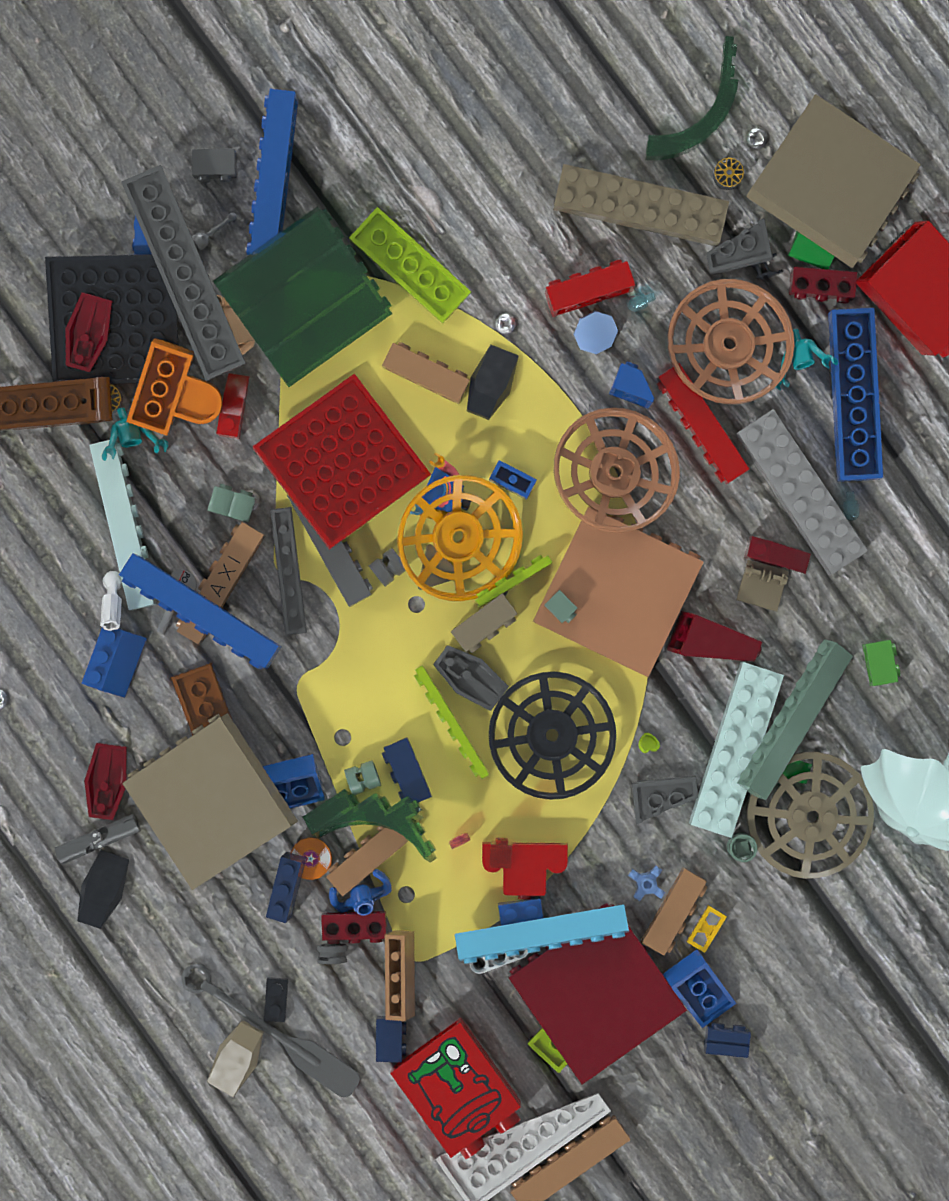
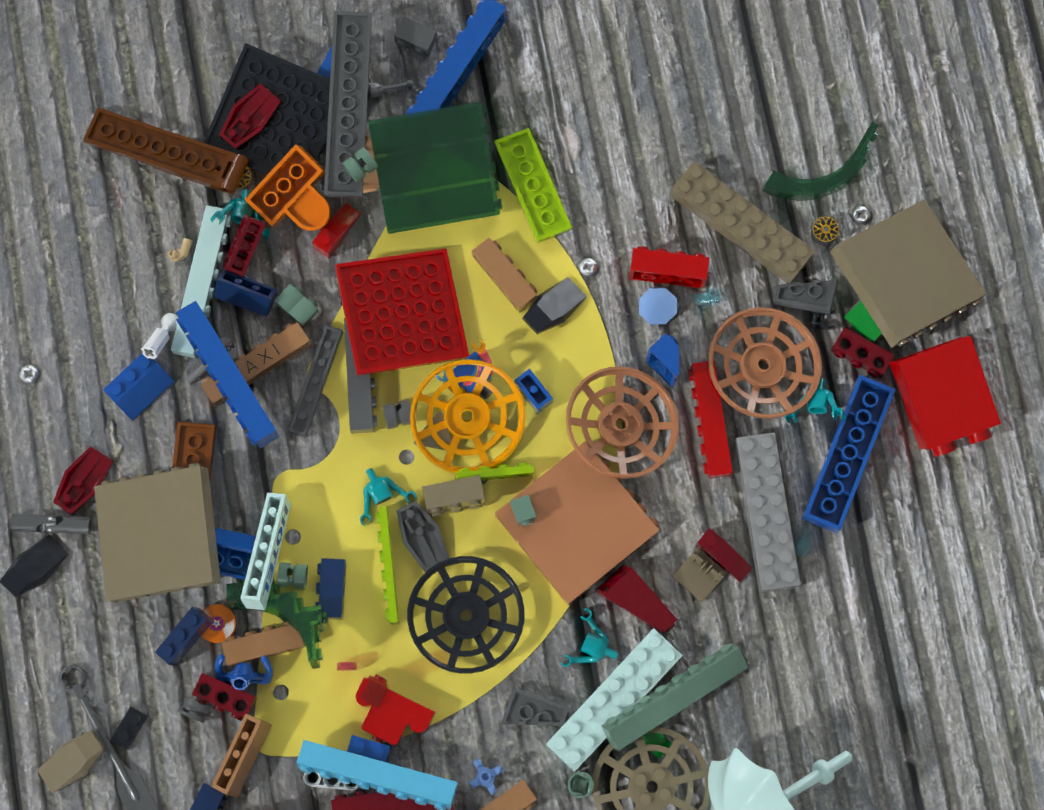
camera: 20 degrees right, 10 degrees down
lime piece [638,733,660,753] -> none
bright green brick [862,640,900,686] -> none
none -> tan arm [168,238,192,262]
none -> dark blue brick [214,269,277,317]
none -> dark red brick [222,214,266,277]
none -> light aqua brick [240,493,291,610]
none -> sand green wheel [342,147,378,183]
none -> teal piece [360,468,417,526]
none -> teal piece [560,608,618,667]

